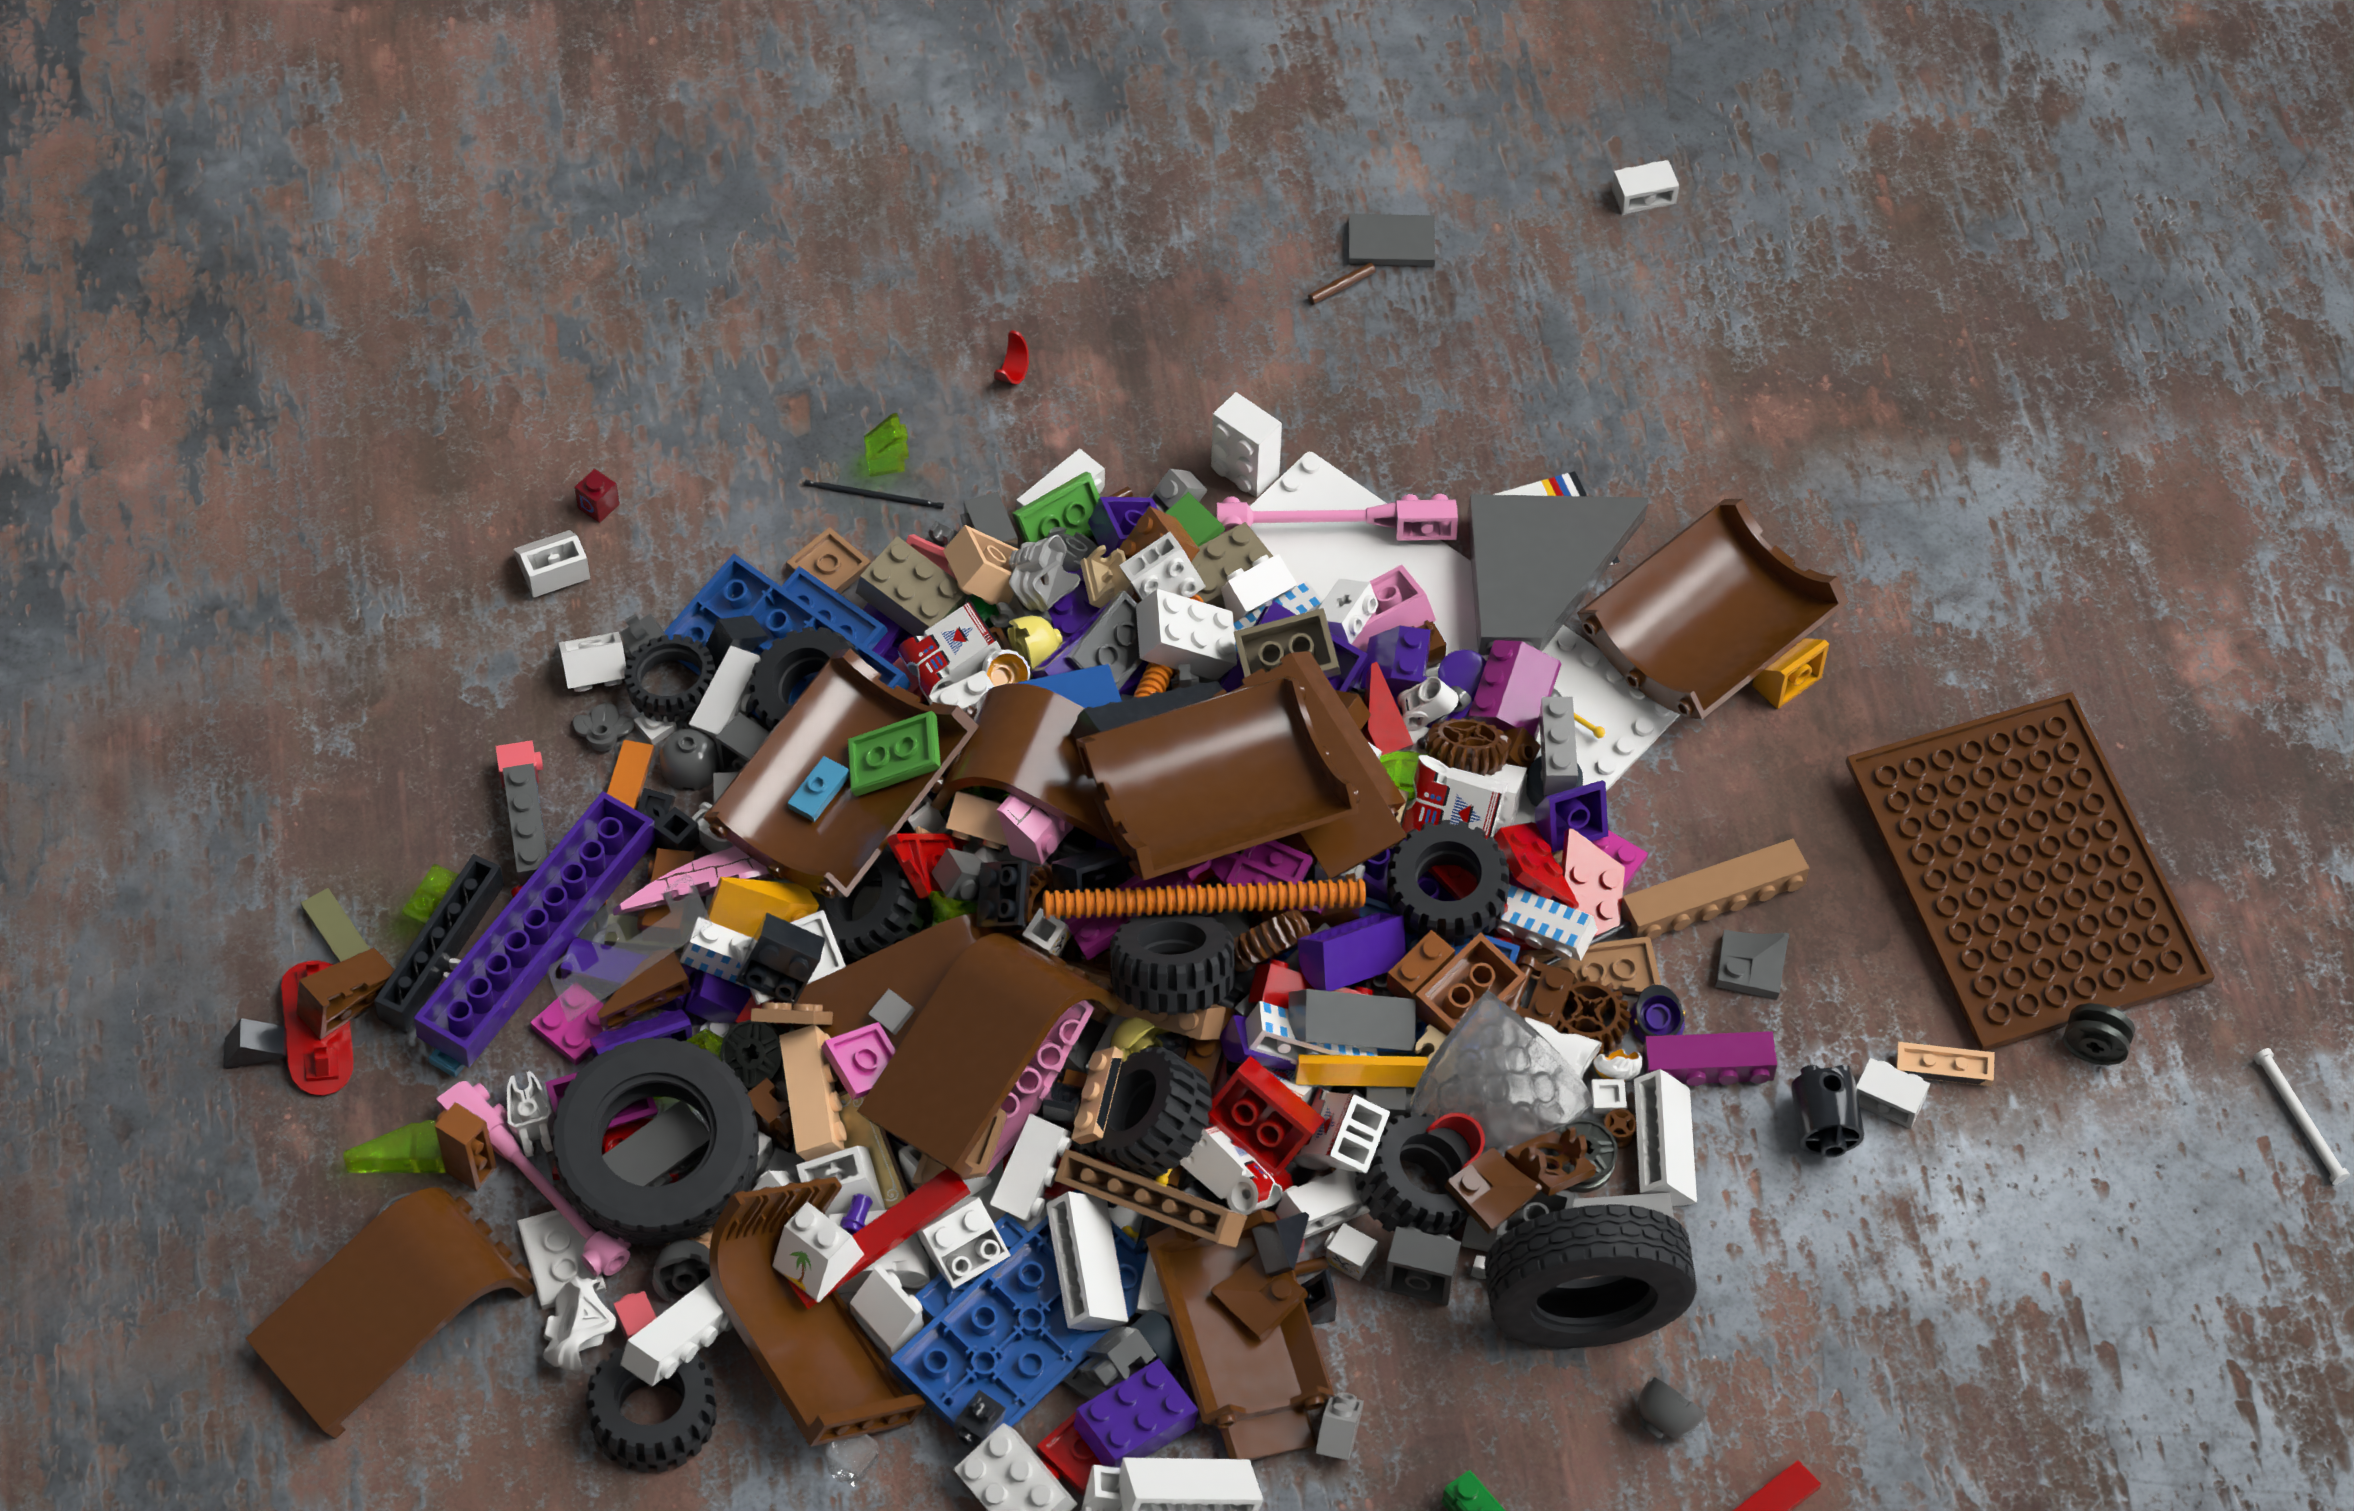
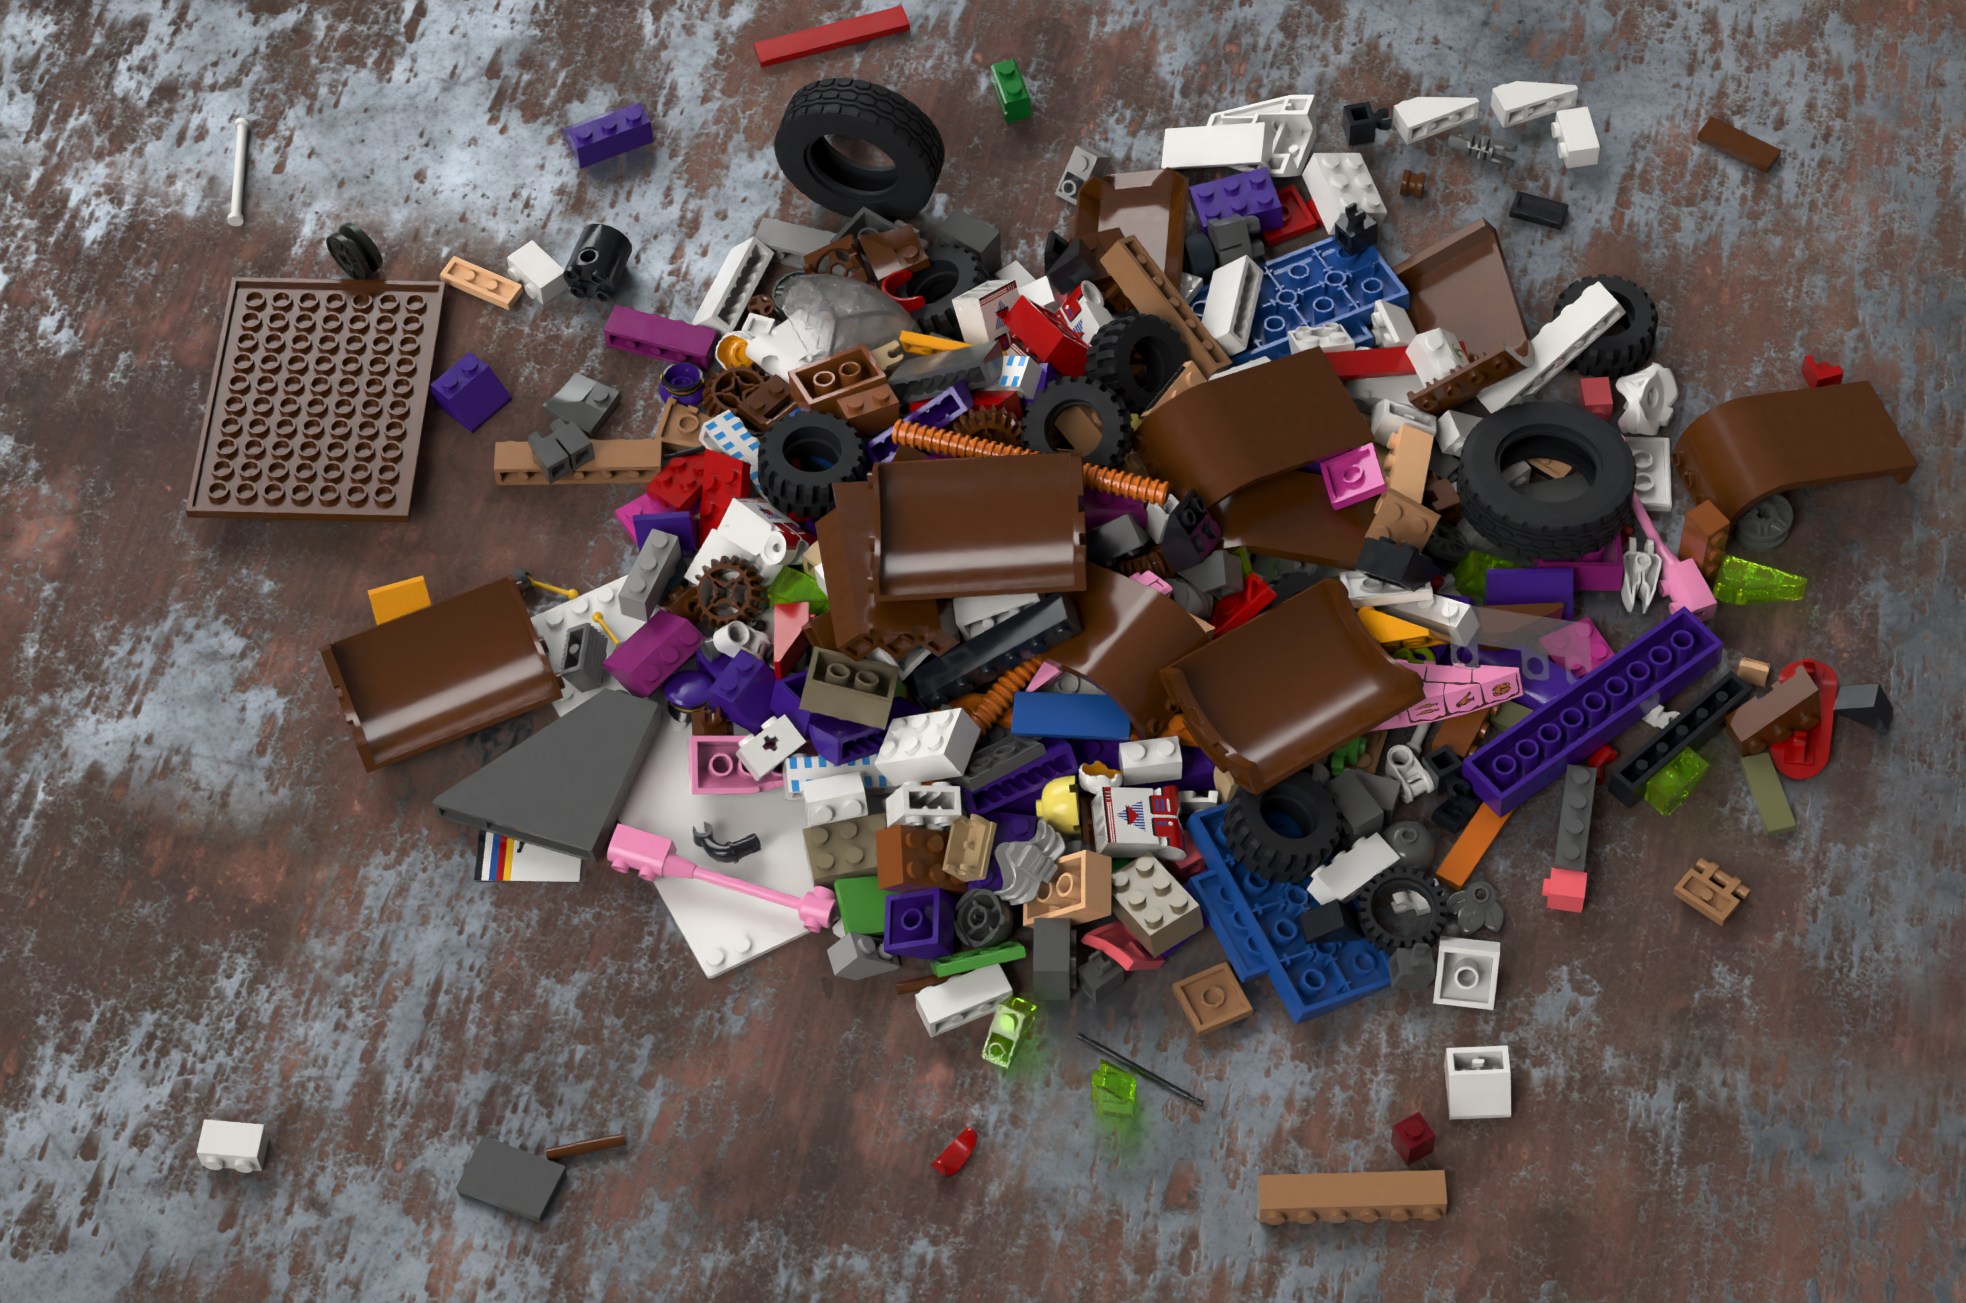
camera: 155 degrees left, 0 degrees up
dark azure plate [787,756,850,822] -> none
dark purple pin [840,1193,873,1235] -> none
bright green tile [848,711,941,797] -> none
light grey tile [868,989,915,1035] -> none
white brick [1211,392,1282,498] -> none
none -> dark purple slope [430,352,512,433]
none -> hinge [513,567,578,600]
none -> dark grey hips [527,418,595,484]
none -> flat silver brick [560,623,608,693]
none -> dark purple slope [561,102,653,169]
none -> black piece [692,822,761,864]
none -> clear neon green slope [981,995,1038,1069]
none -> medium nougat brick [1257,1170,1447,1225]
none -> medium nougat plate [1673,858,1751,926]
none -> light nougat slope [1737,657,1770,687]
none -> red panel [1801,354,1844,388]

